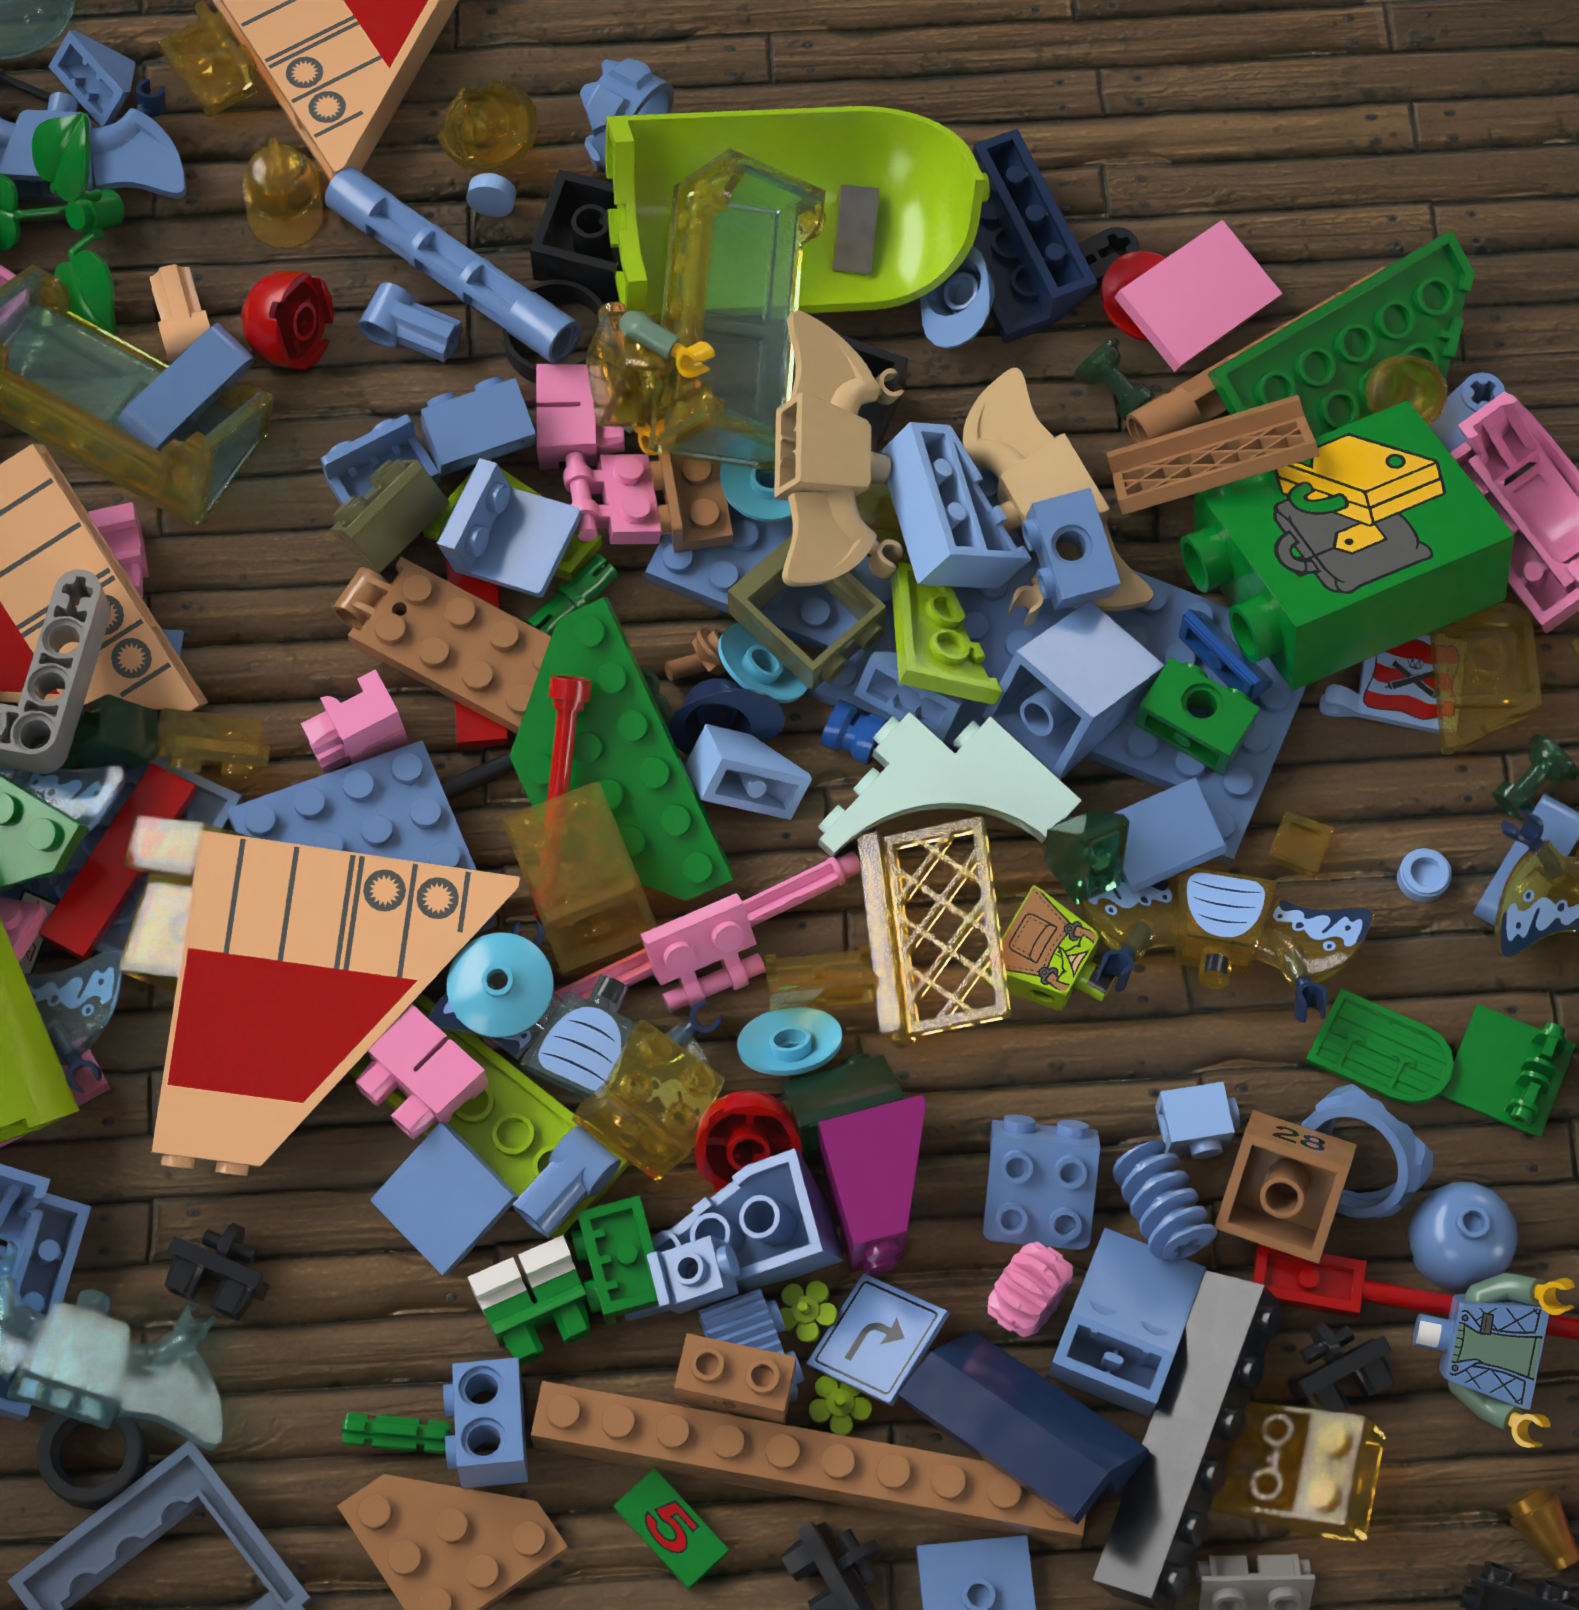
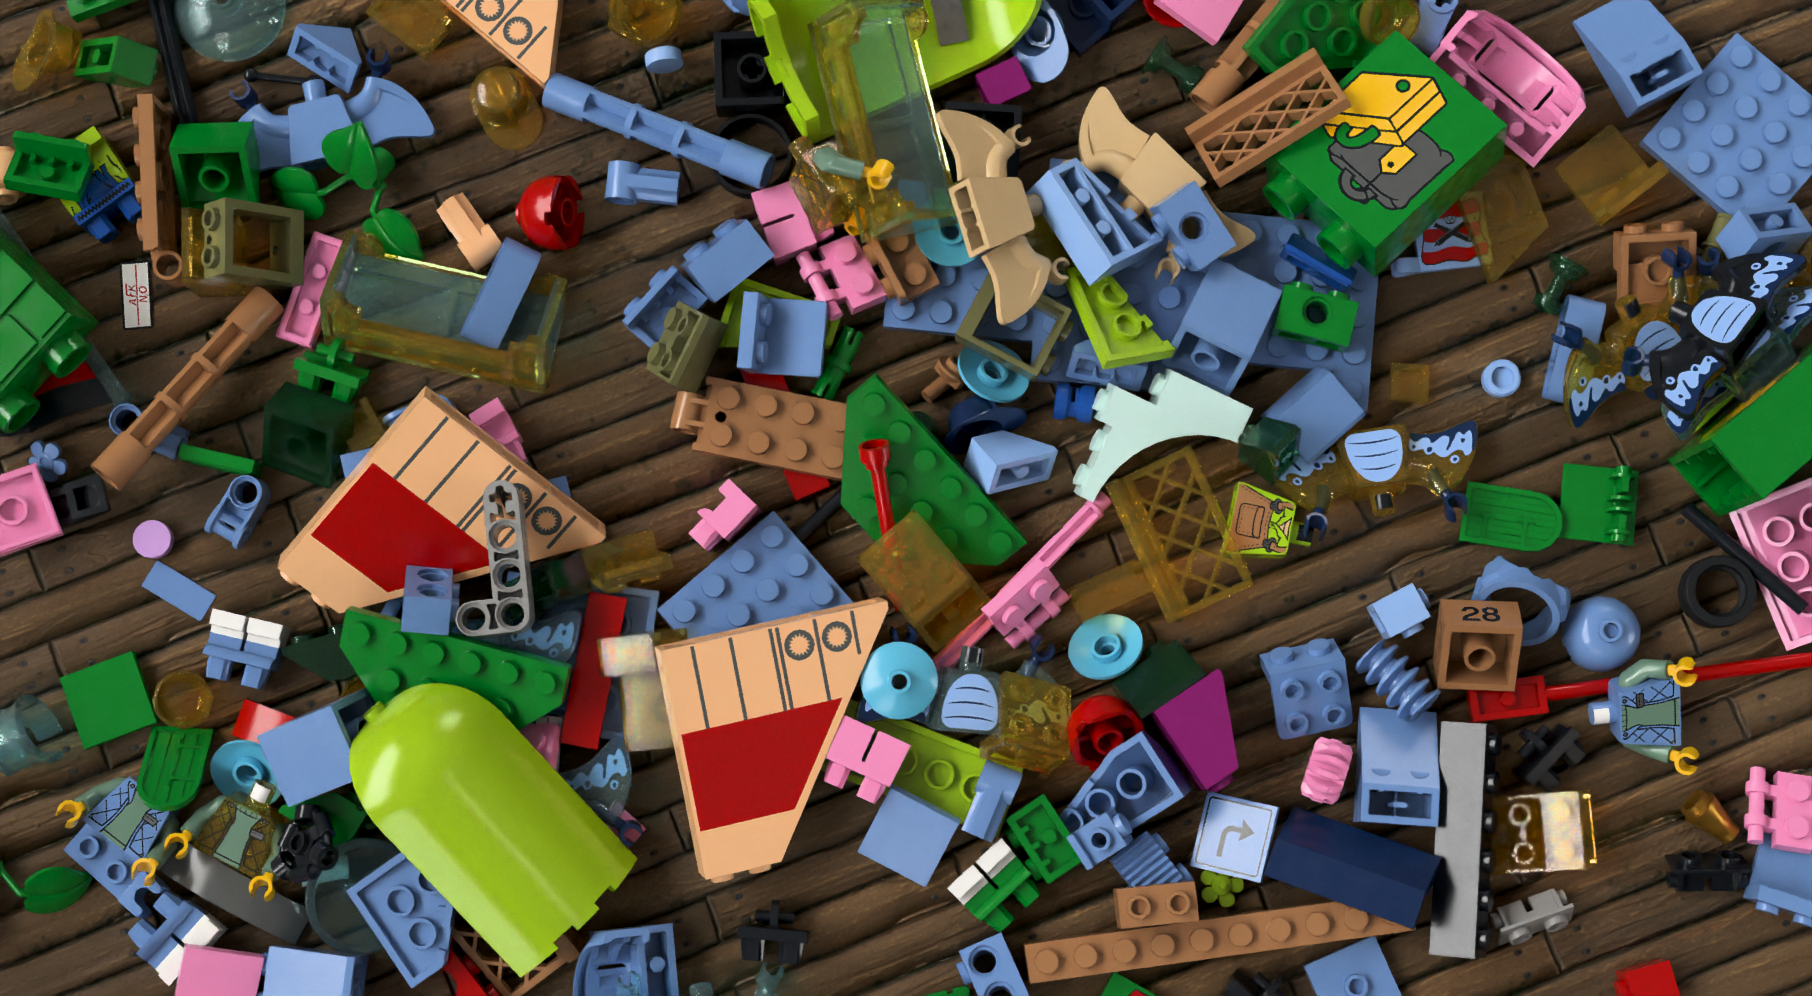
camera: 20 degrees left, 15 degrees up
lime plant [780,1280,838,1343] -> none
none -> magenta panel [975,56,1031,105]

